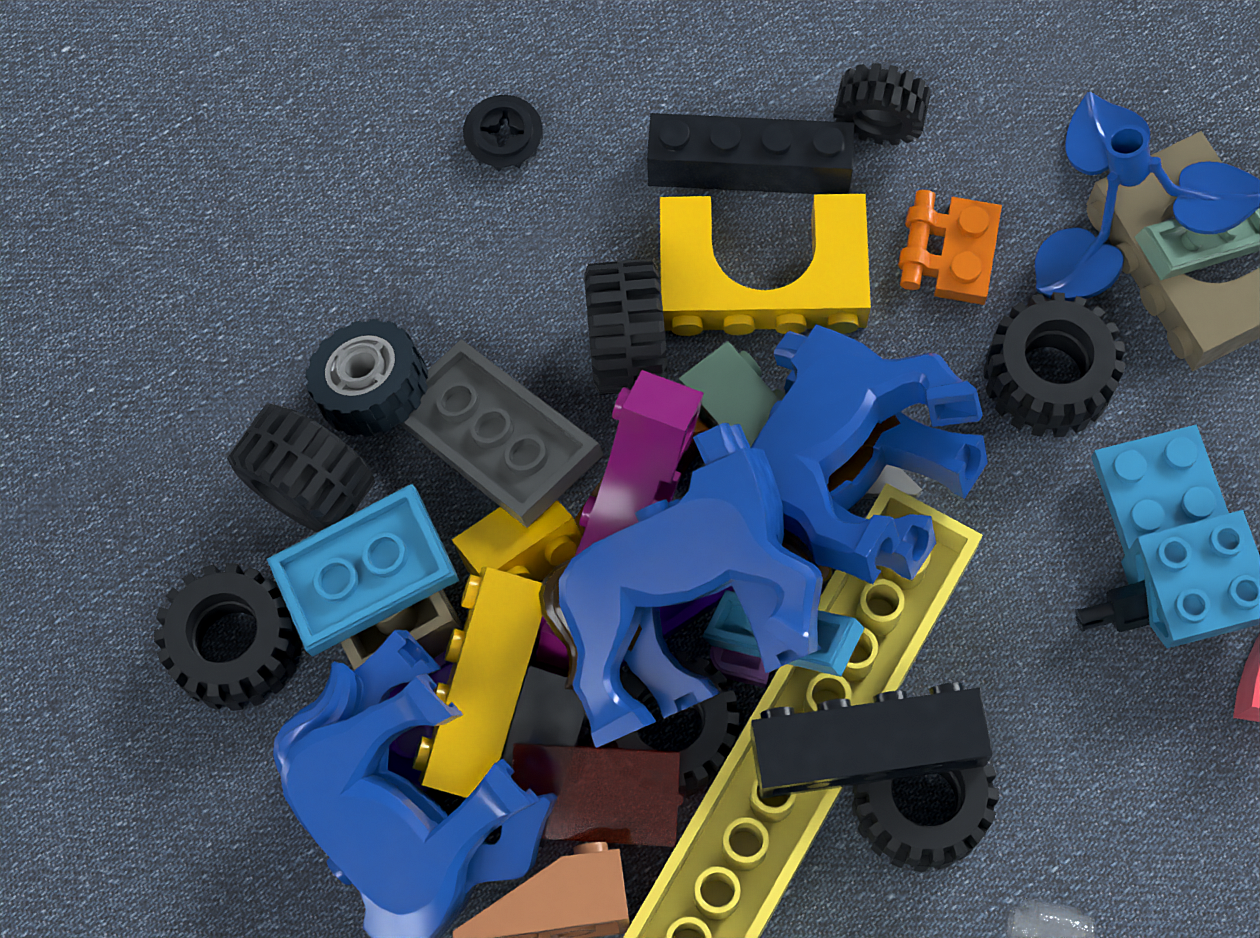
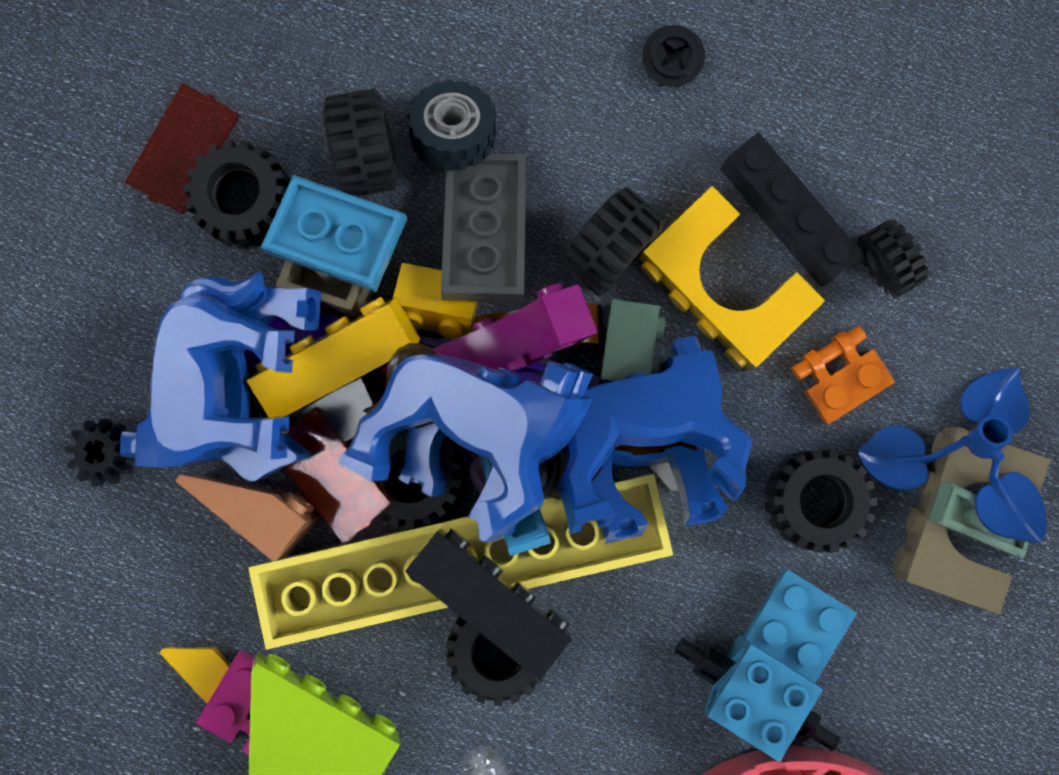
camera: 40 degrees right, 15 degrees up
none -> clear red piece [125,83,240,214]

